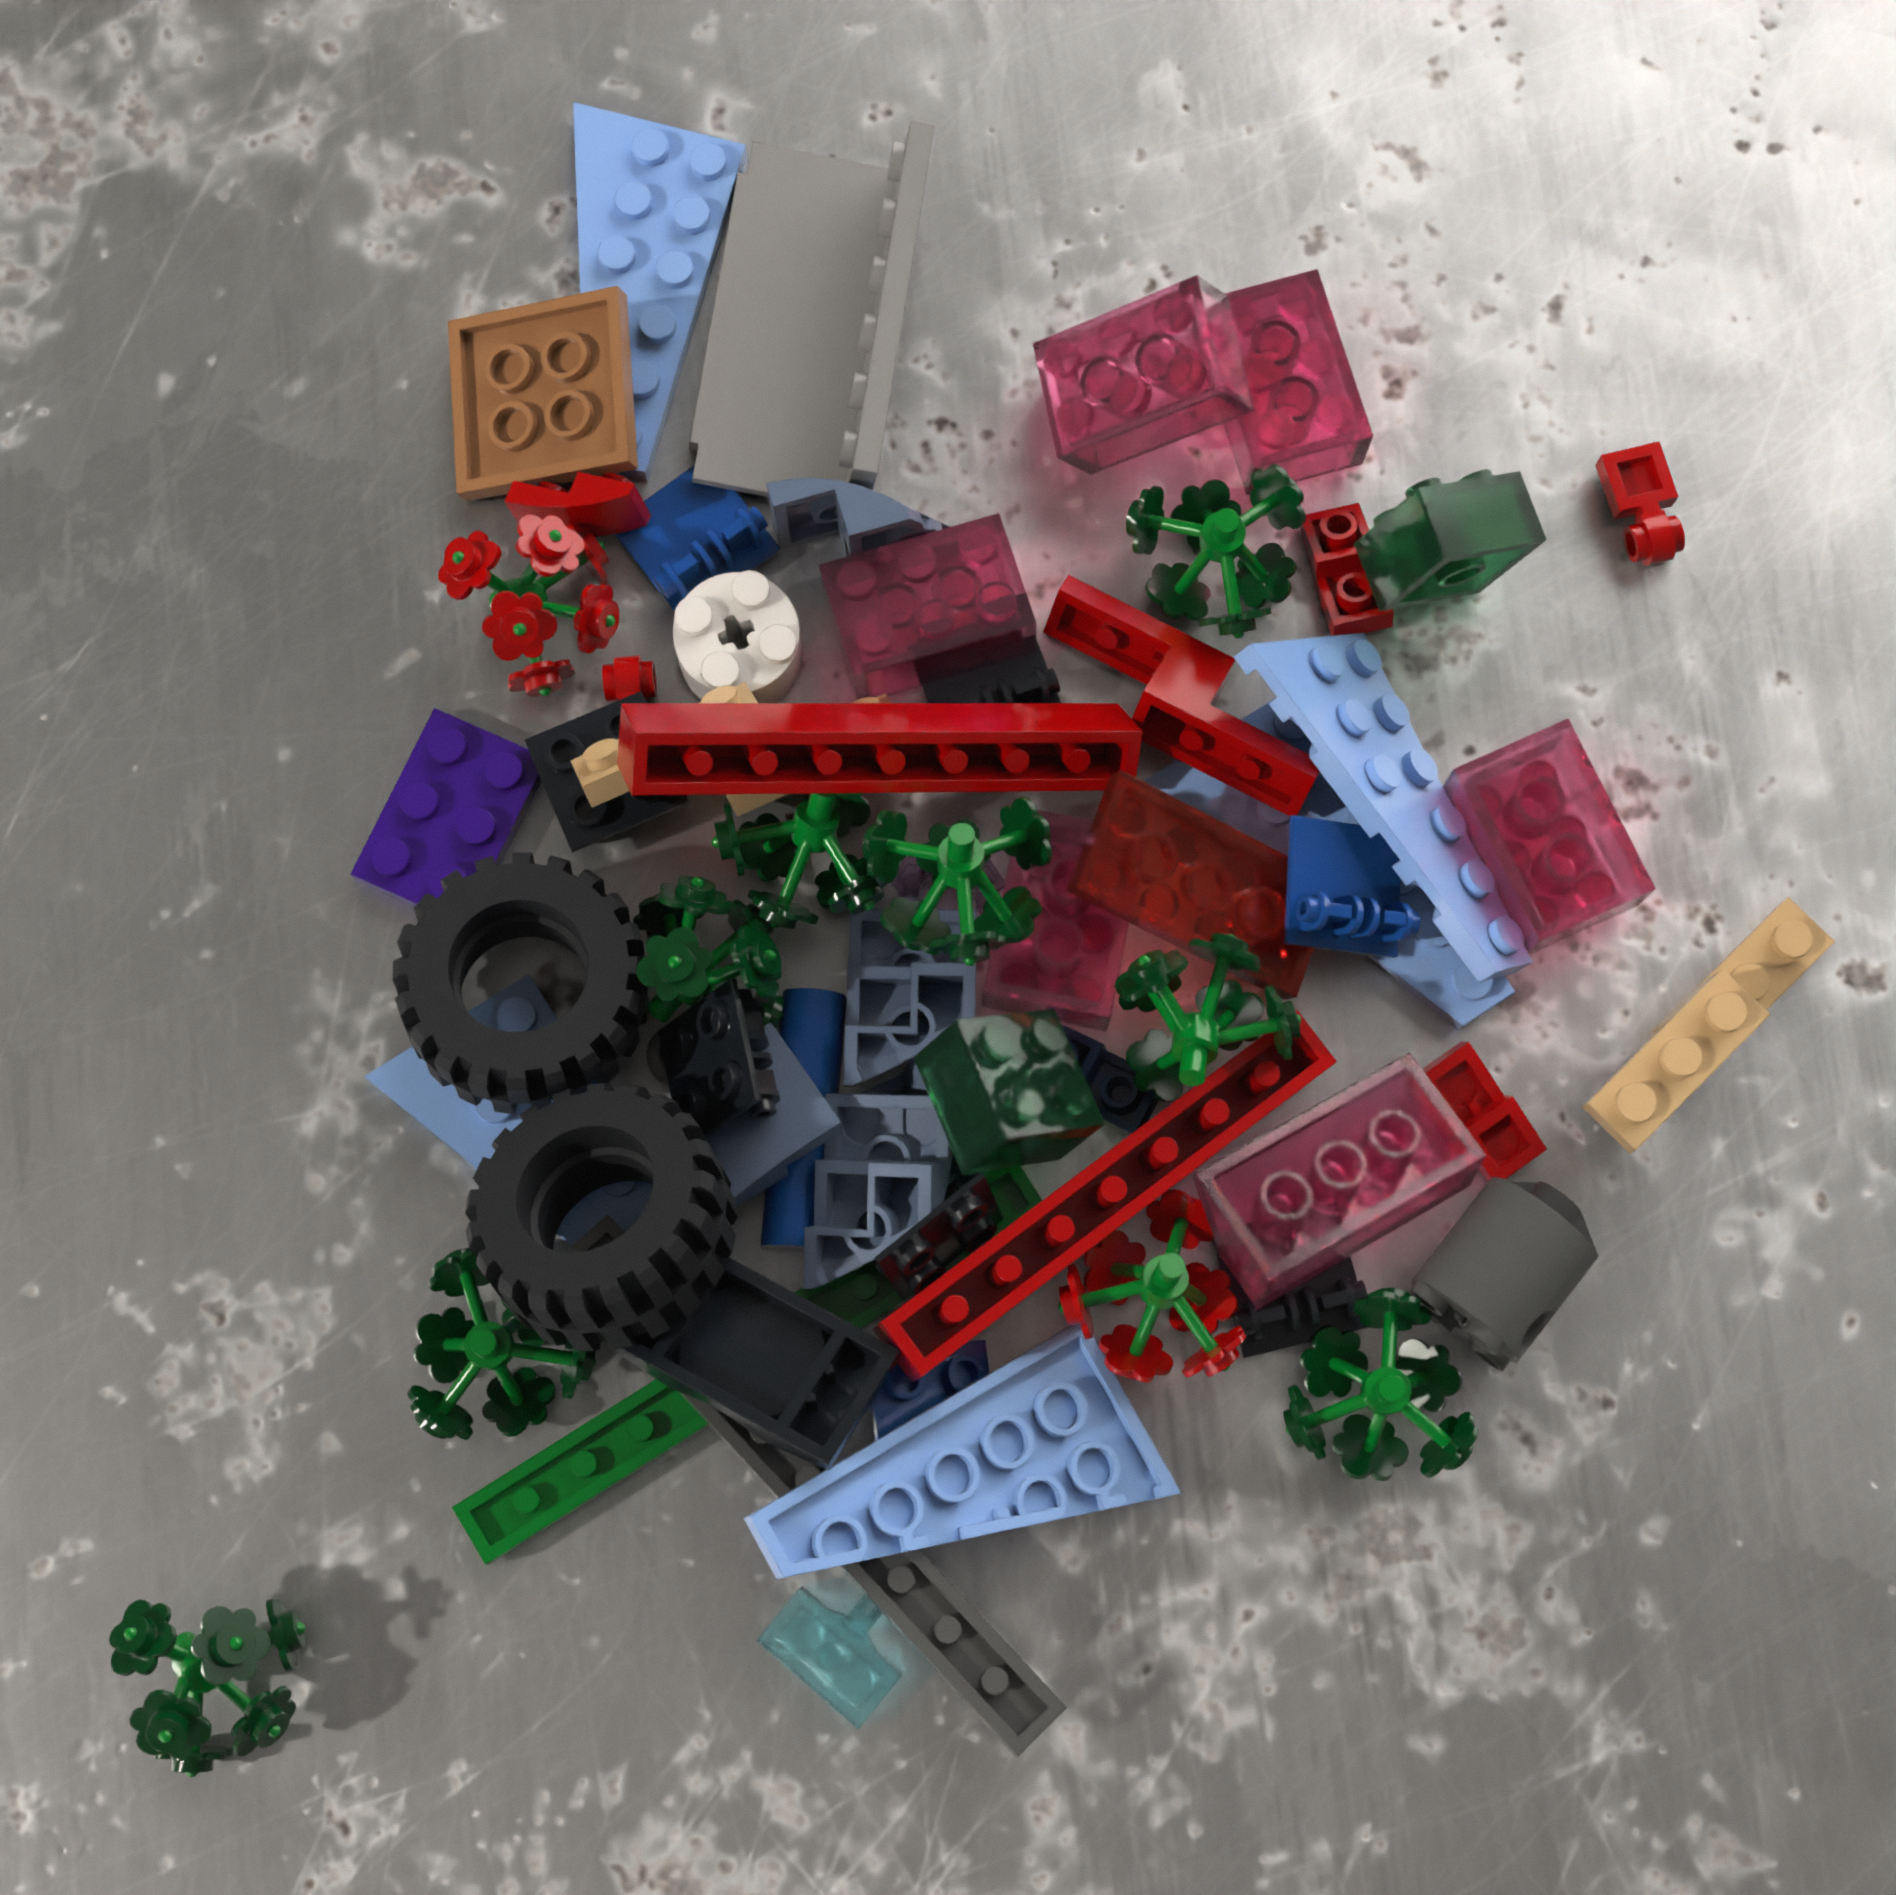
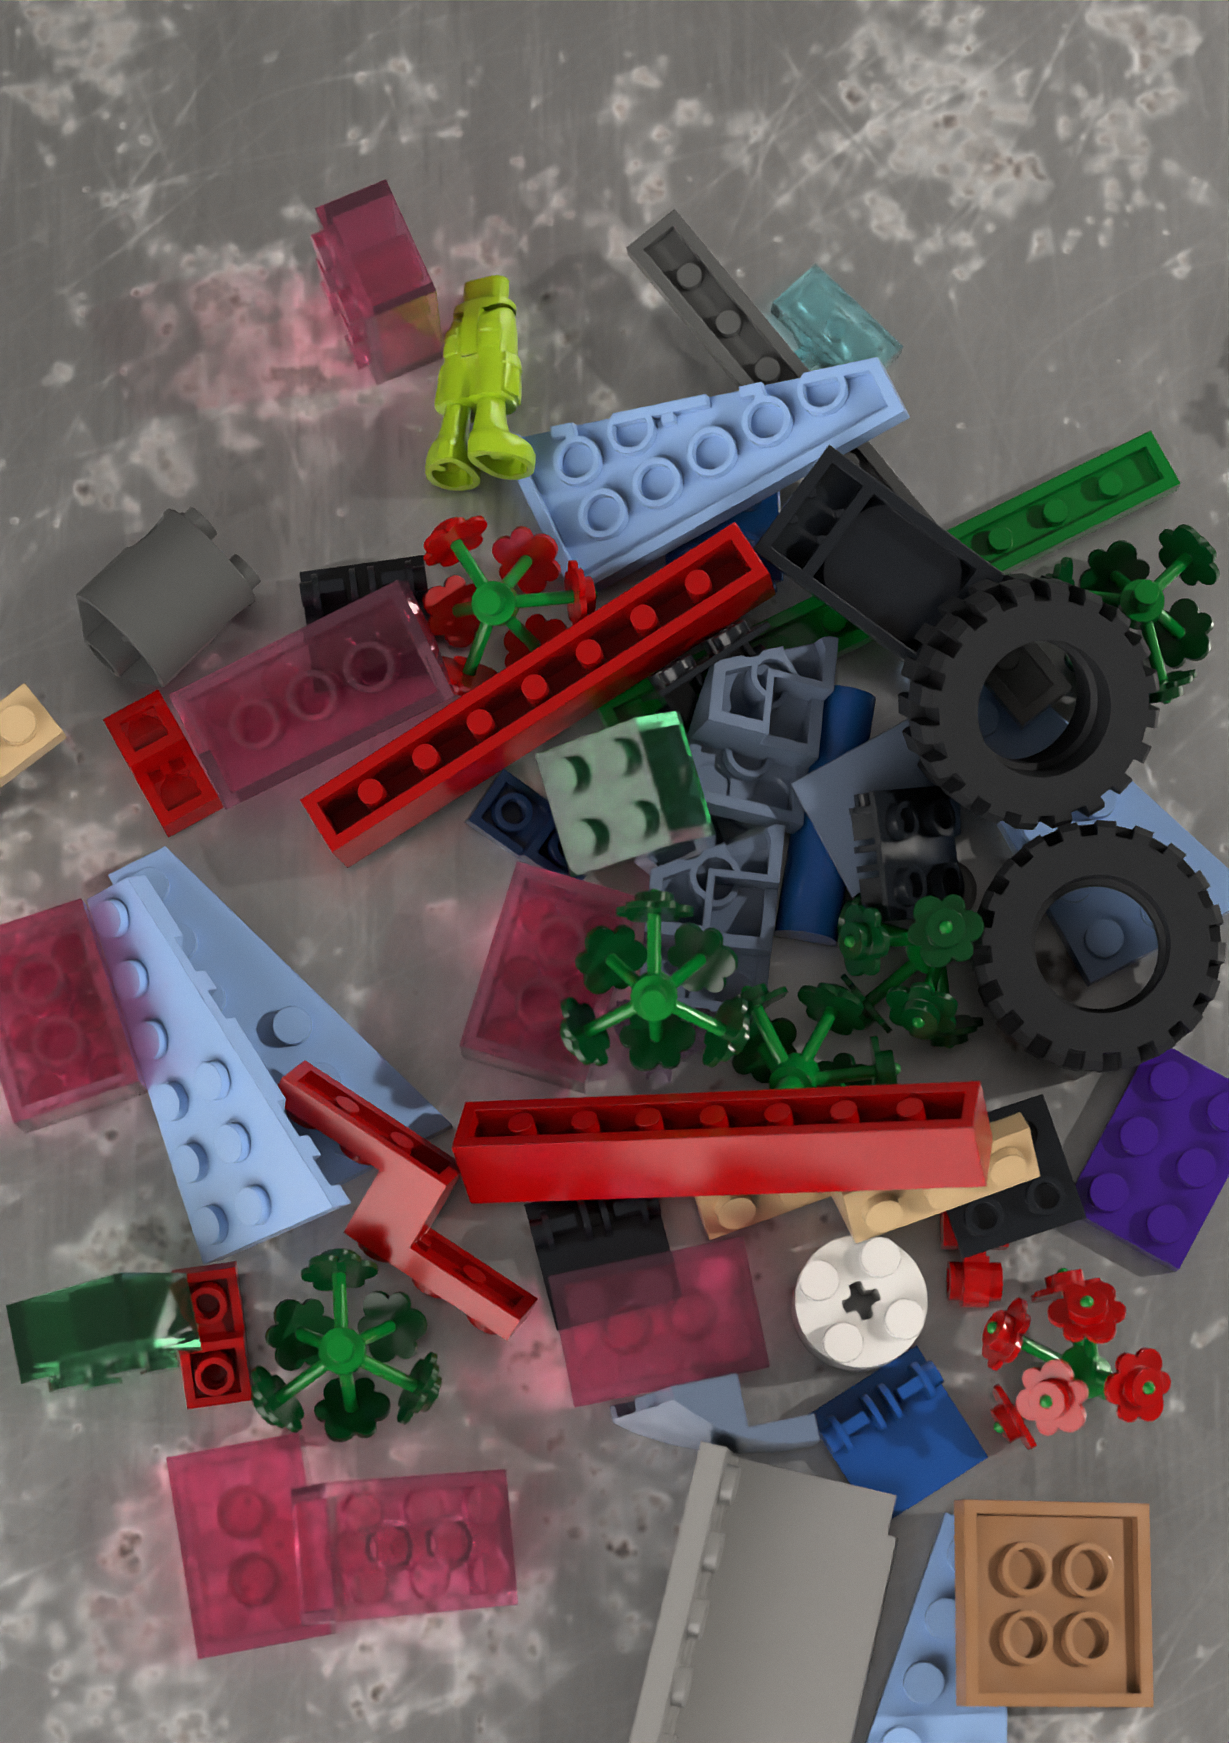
camera: 175 degrees left, 0 degrees up
red slope [504,472,651,537] -> none
clear red plate [1066,770,1314,1000] -> none
dark green plant [1114,933,1301,1103] -> none
dark green plant [1283,1288,1479,1481] -> none
blue hinge [1284,815,1421,958] -> none
none -> clear pink brick [310,179,443,385]
none -> lime piece [425,275,536,491]

